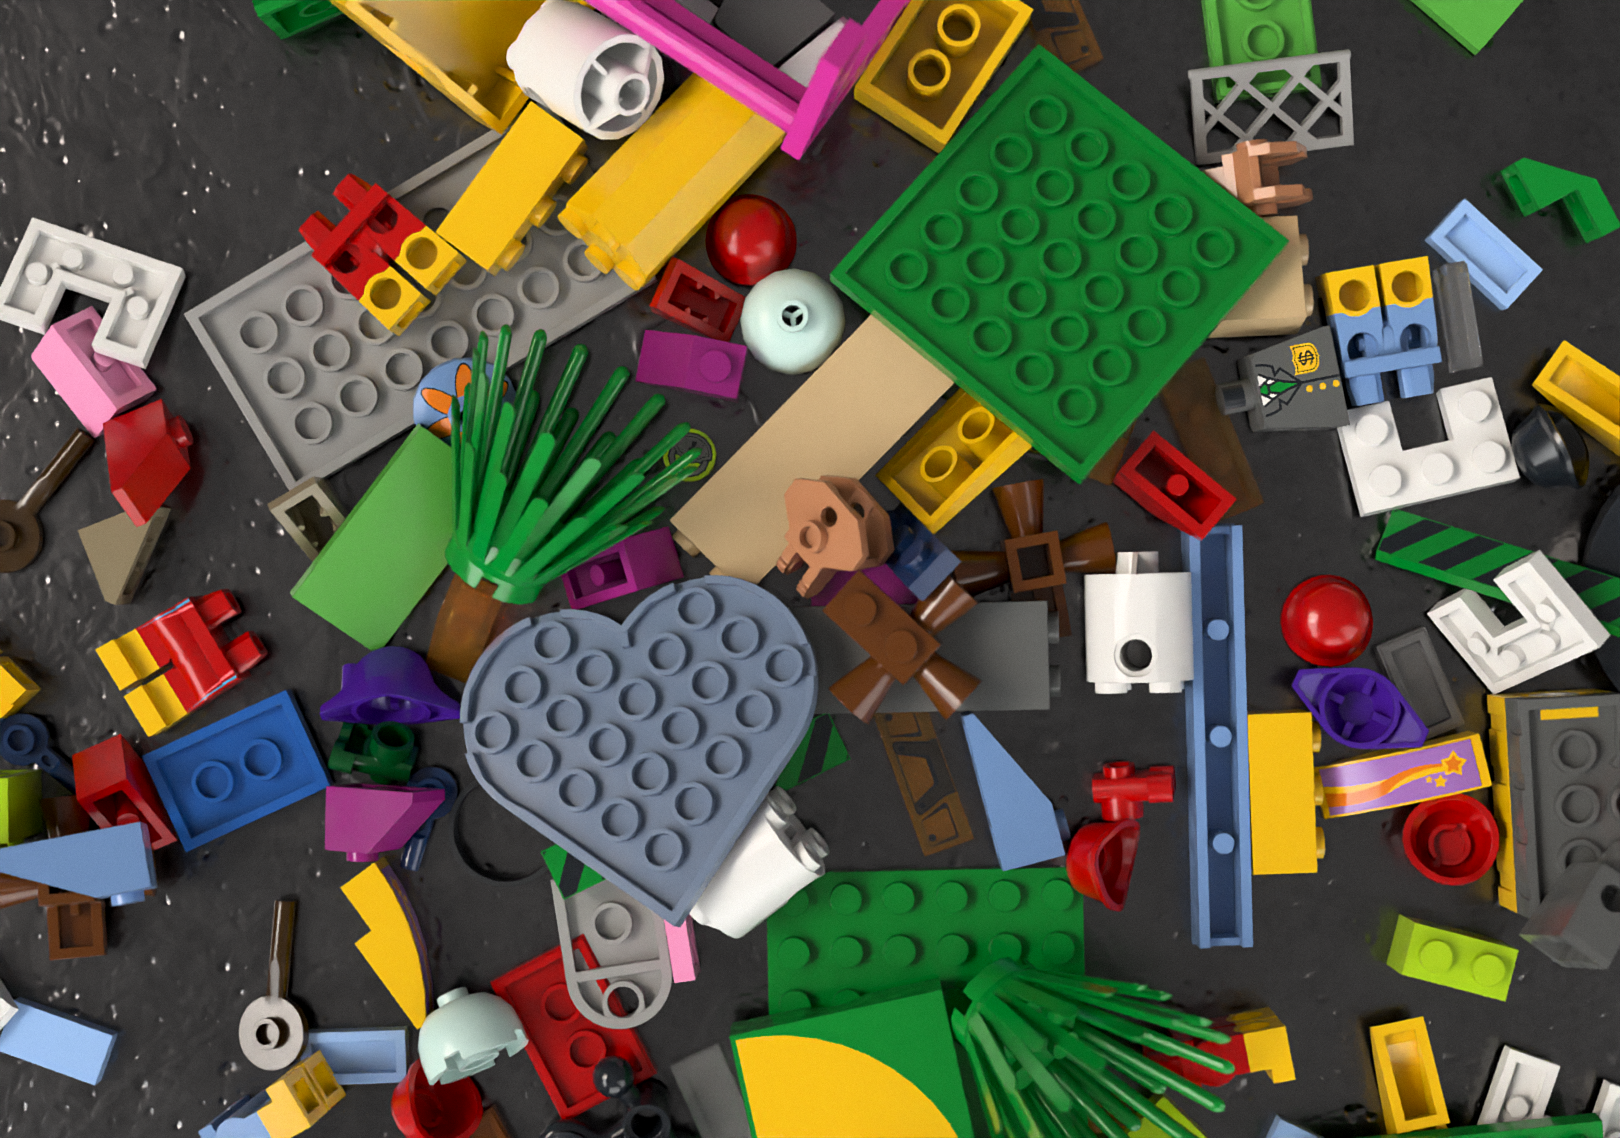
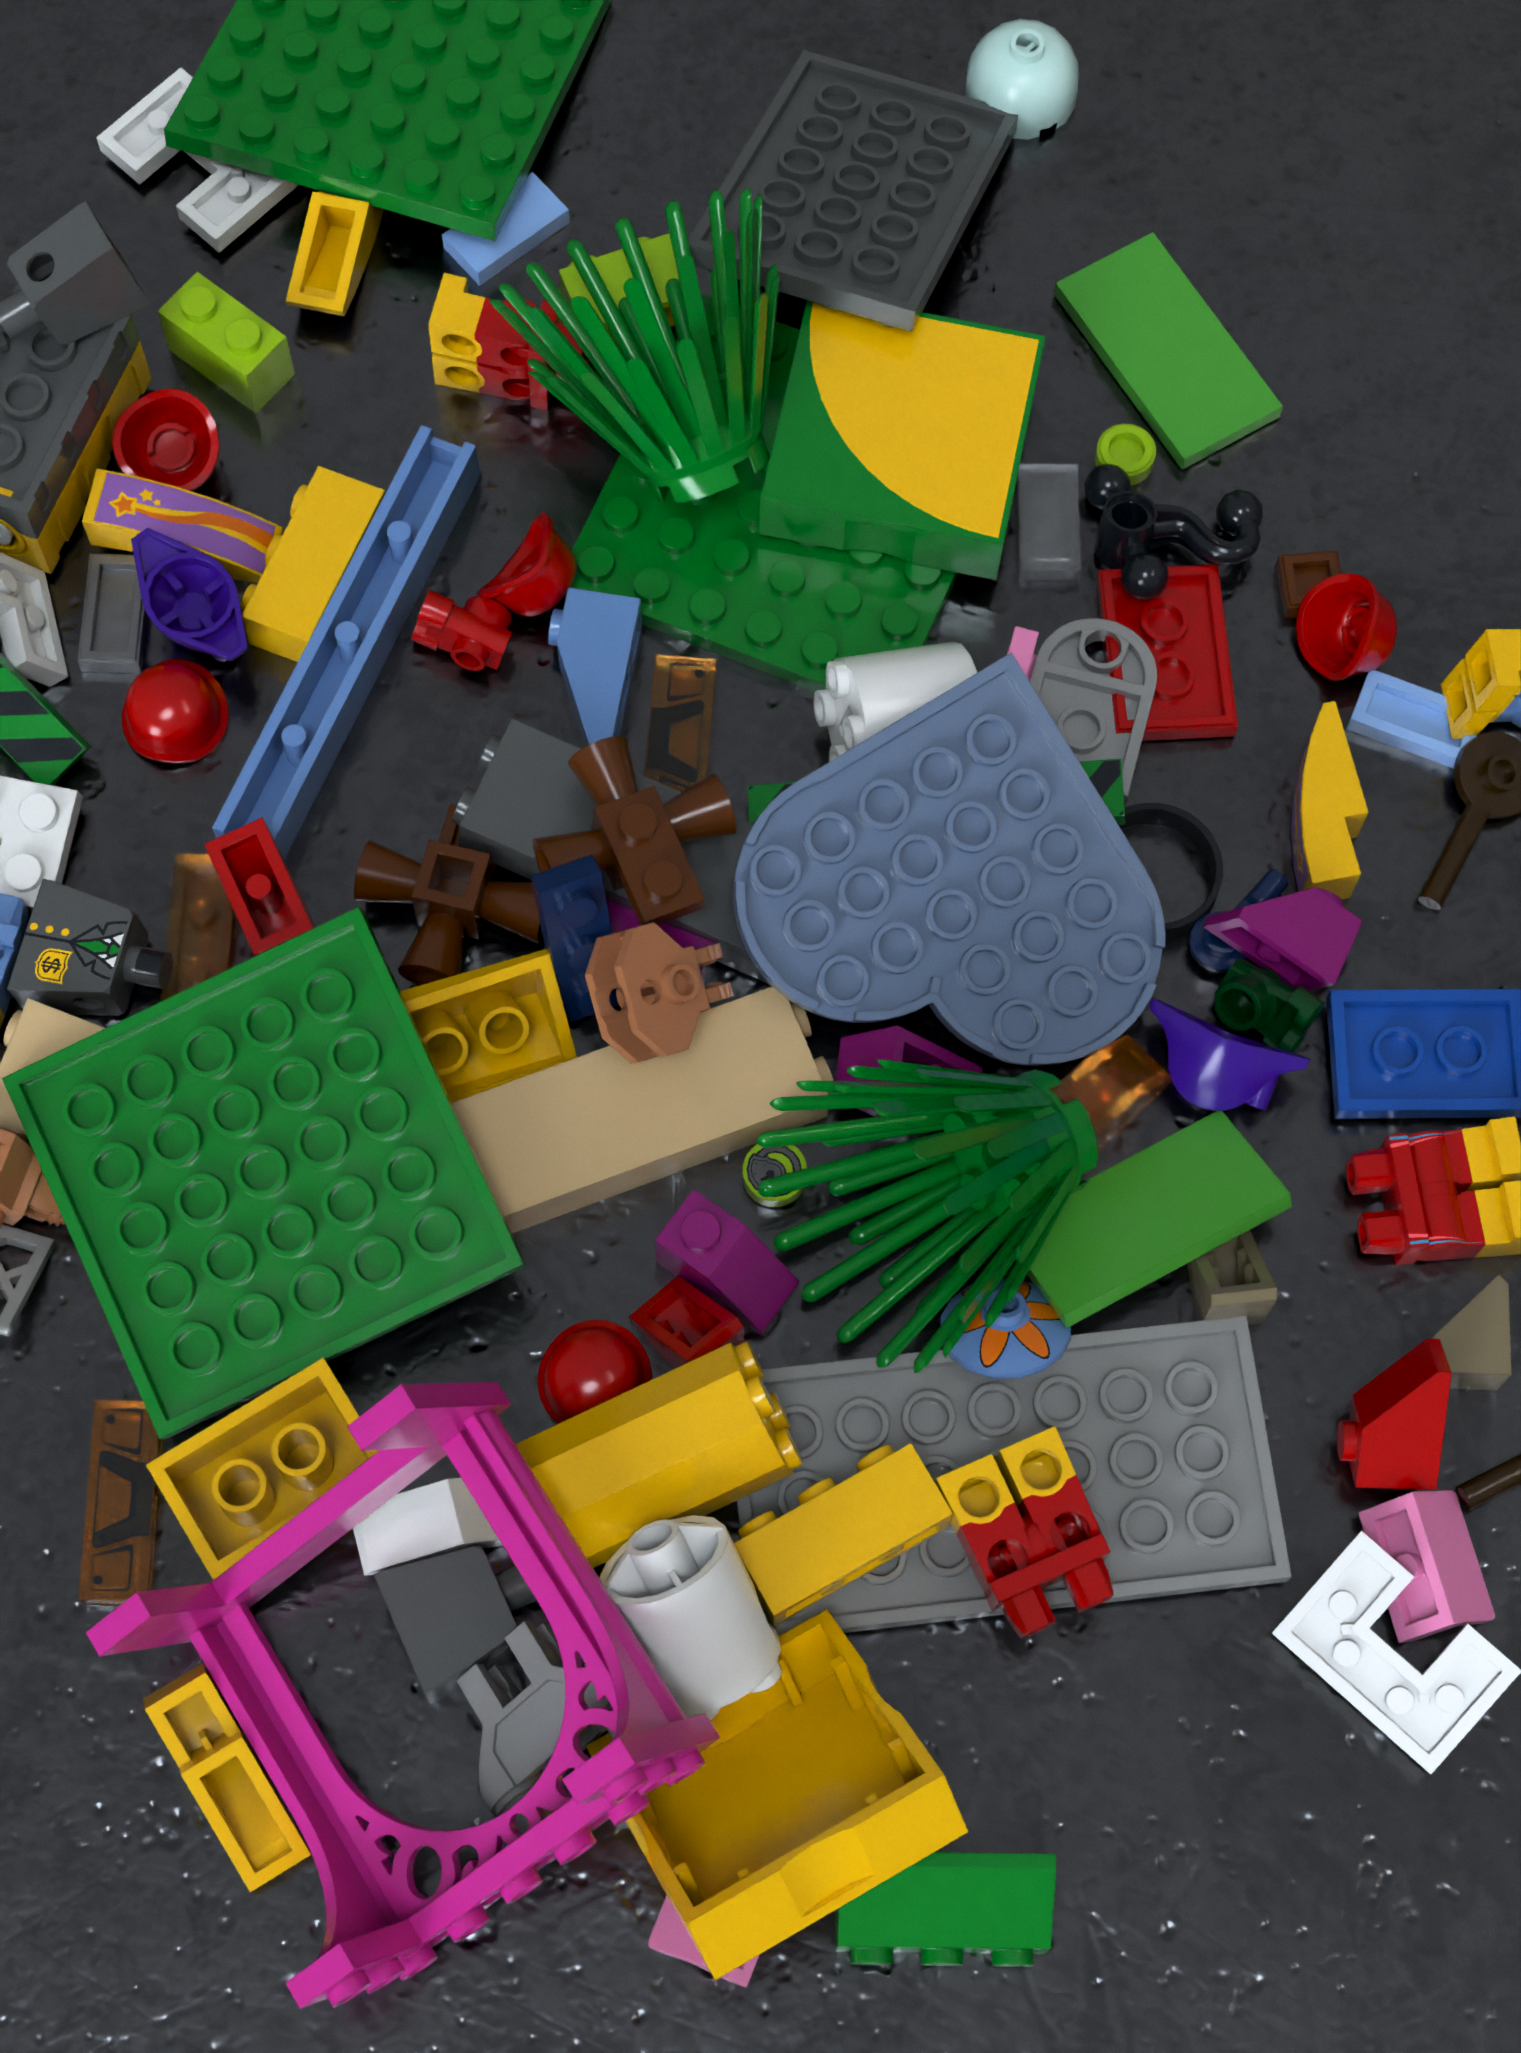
camera: 155 degrees left, 20 degrees down
light aqua cylinder [418,987,529,1085] -> none
light aqua cylinder [740,268,846,375] -> none
white cylinder [1084,551,1194,694] -> none

